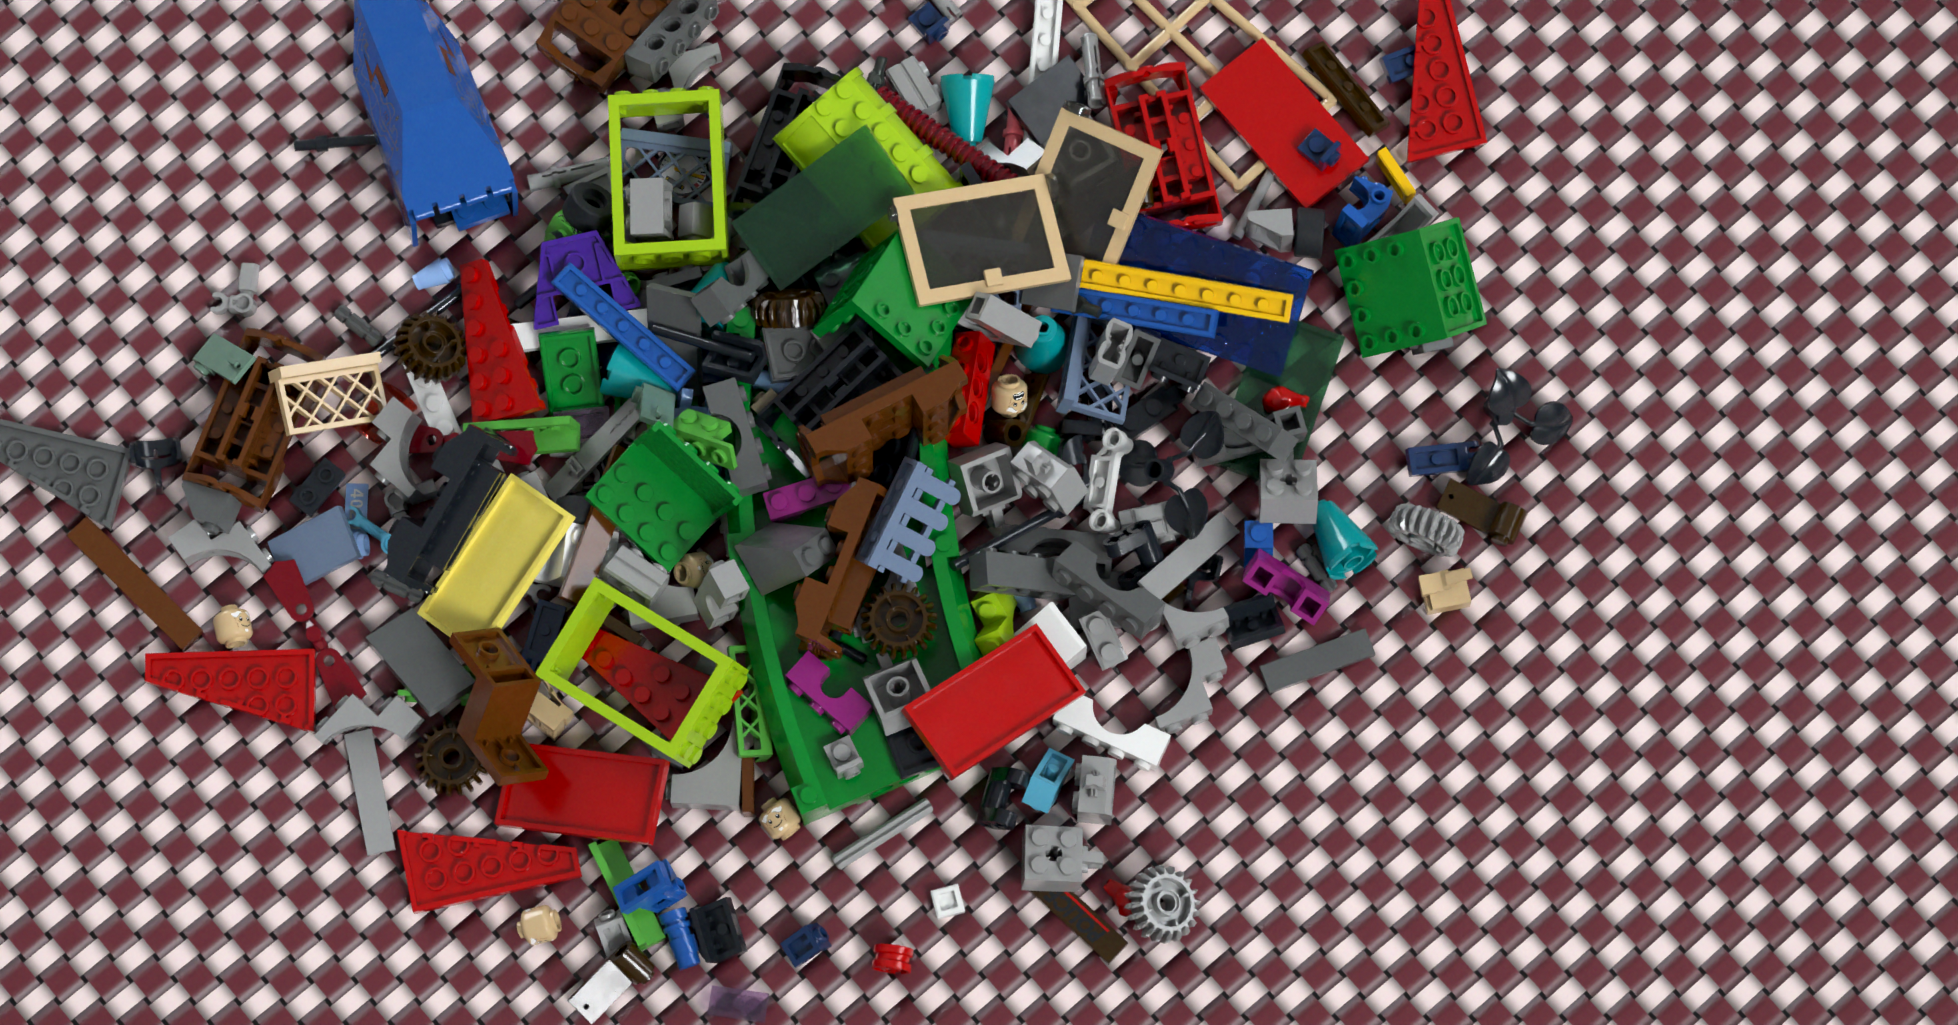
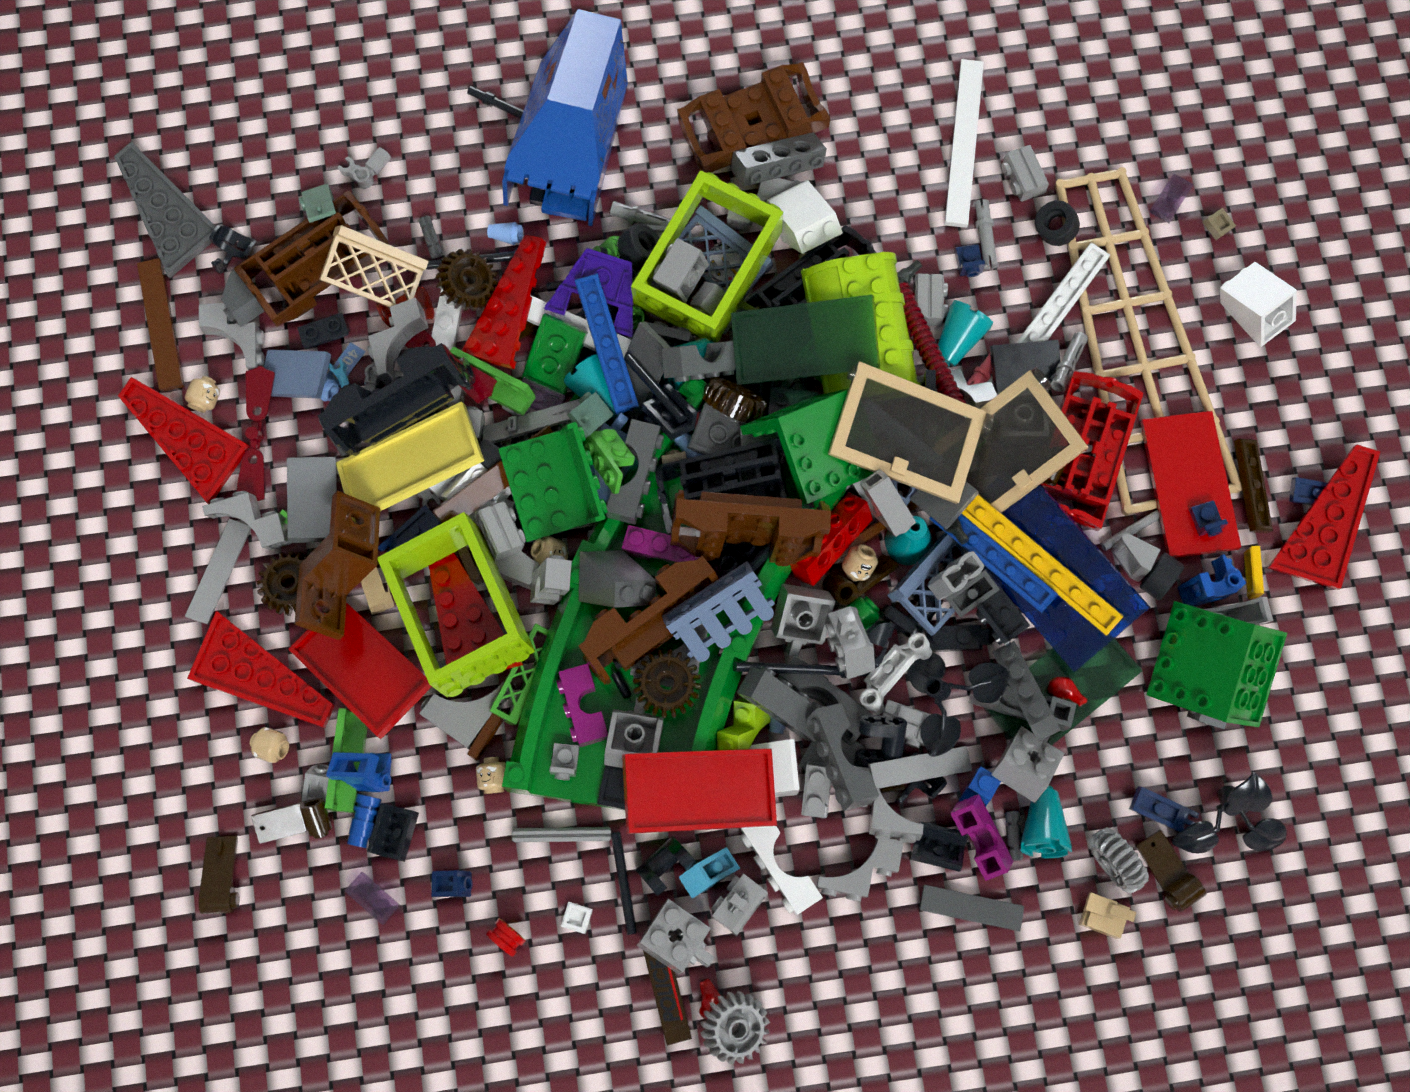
camera: 30 degrees right, 0 degrees up
none -> black bar [611,832,637,935]
none -> white slope [767,180,843,254]

